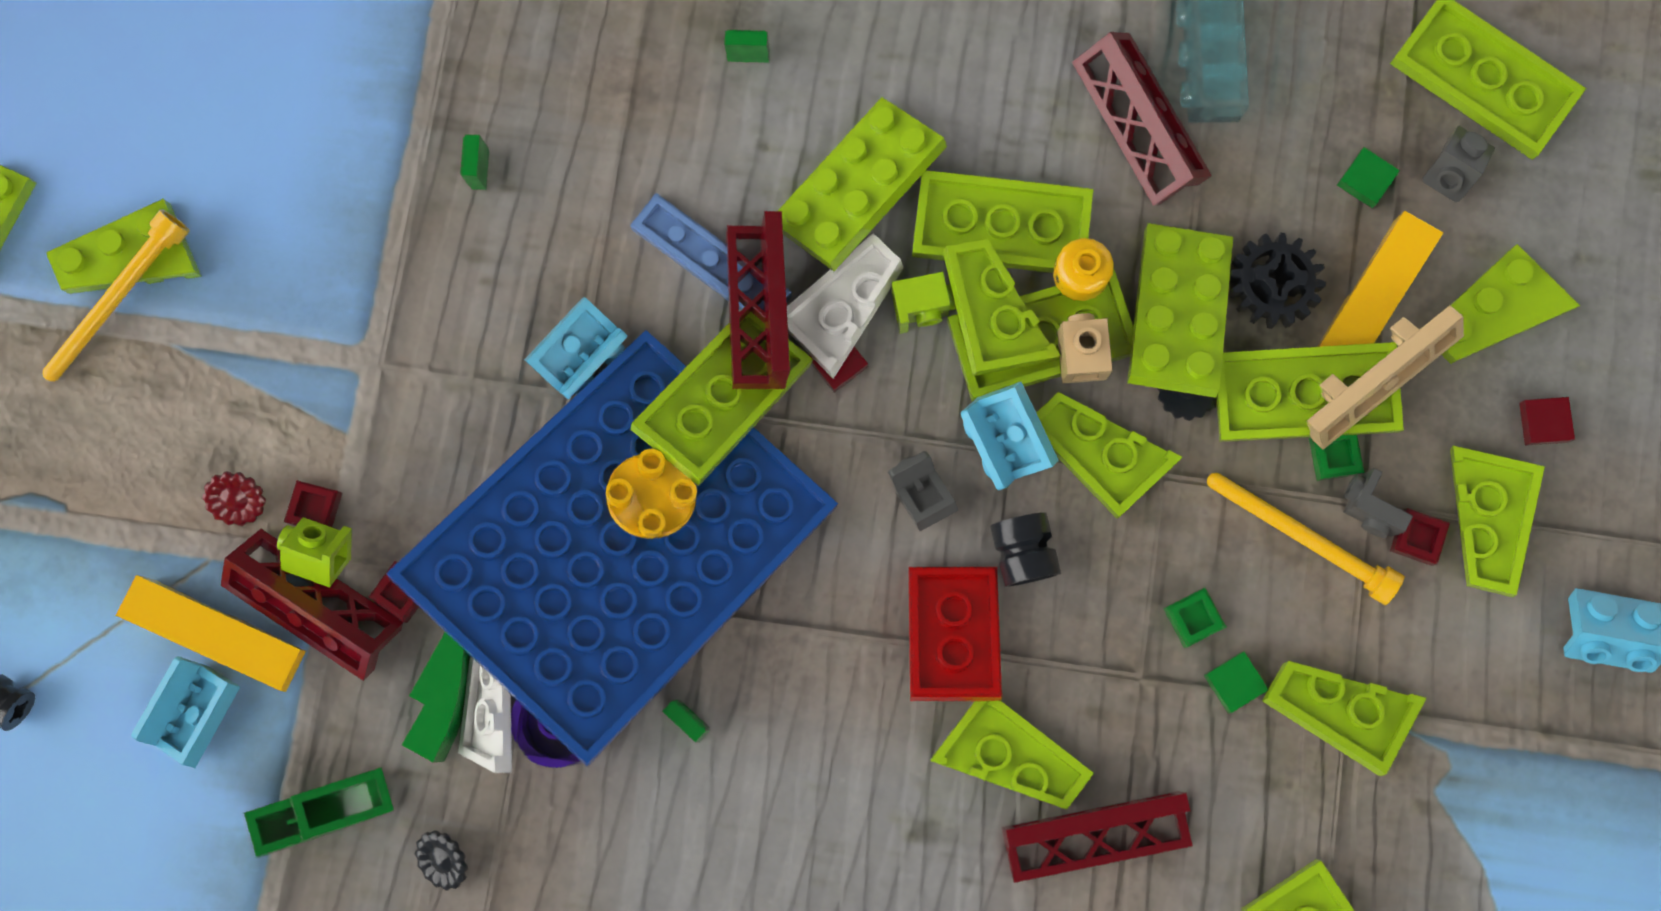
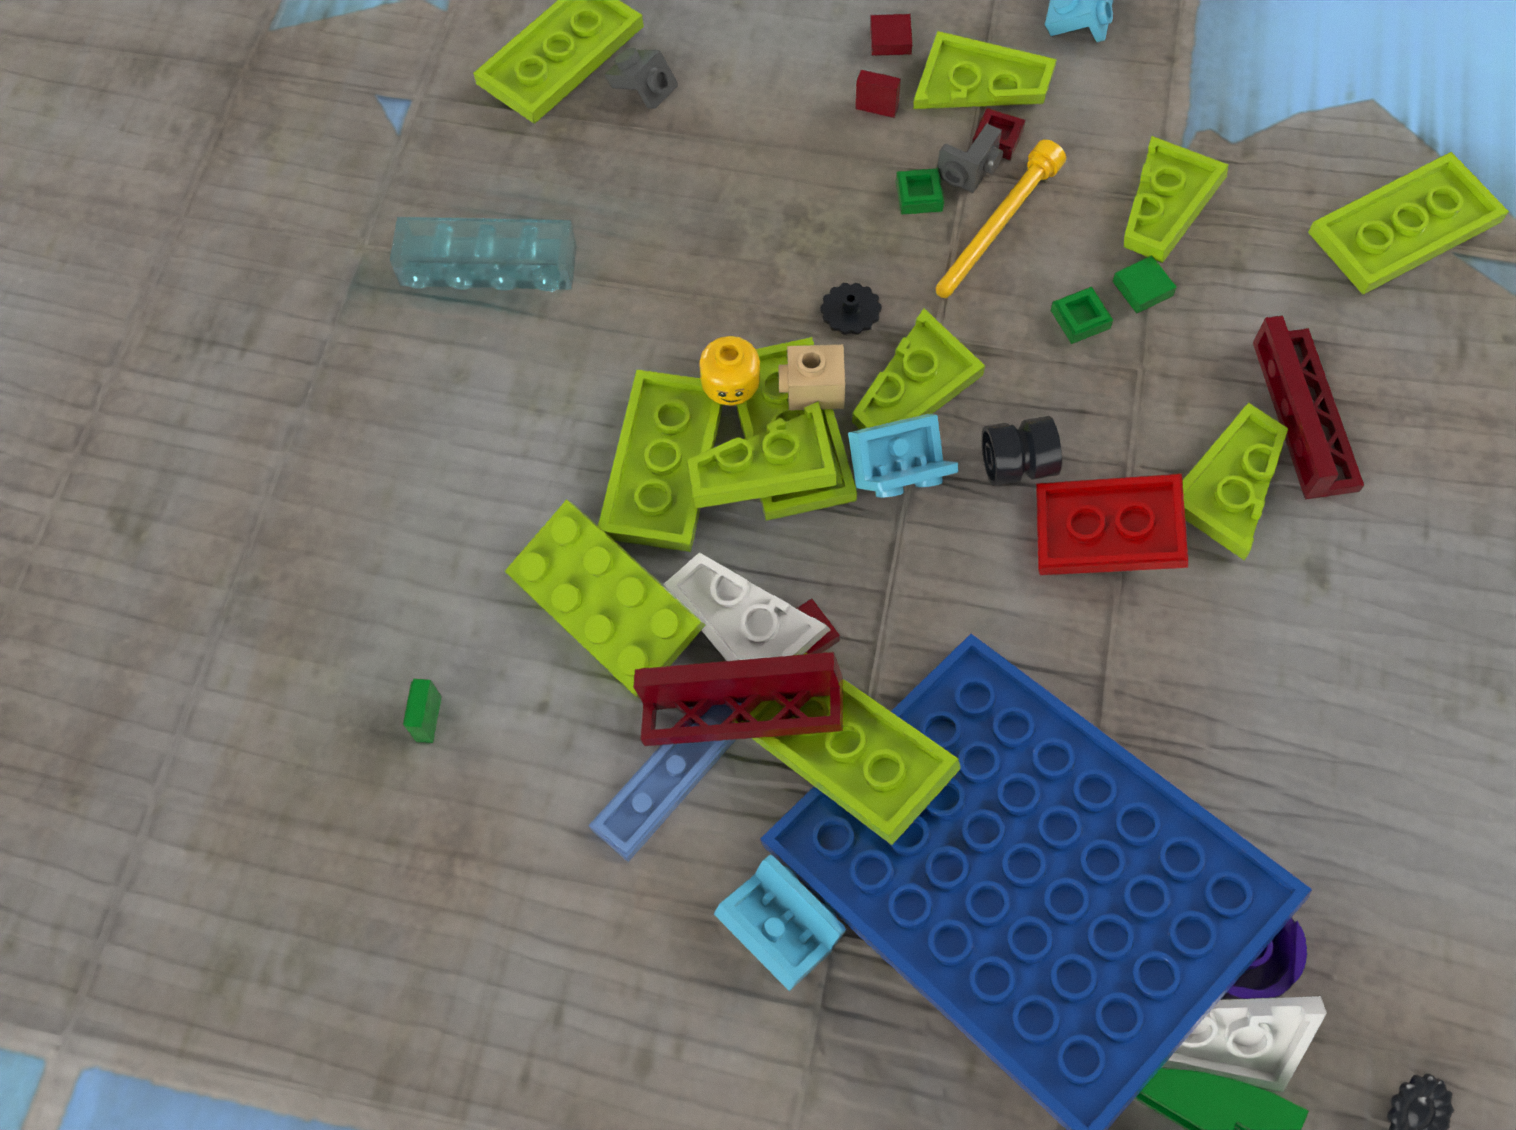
camera: 90 degrees left, 15 degrees down
green tile [460,134,489,190] -> none
yellow dish [606,449,697,539] -> none
green tile [662,699,710,743] -> none
dark grey bracket [888,451,958,531] -> none
lime brick [891,272,956,334] -> none
fence [1072,32,1212,206] -> none
lime plate [1127,223,1233,398] -> none
lime plate [1216,342,1404,442] -> none
black gear [1228,233,1326,329] -> none
tan hinge [1307,305,1464,450] -> none
yellow slope [1317,211,1444,347] -> none
green tile [1337,147,1400,209] -> none
lime wing [1441,244,1580,364] -> none
none -> dark red tile [855,70,901,118]

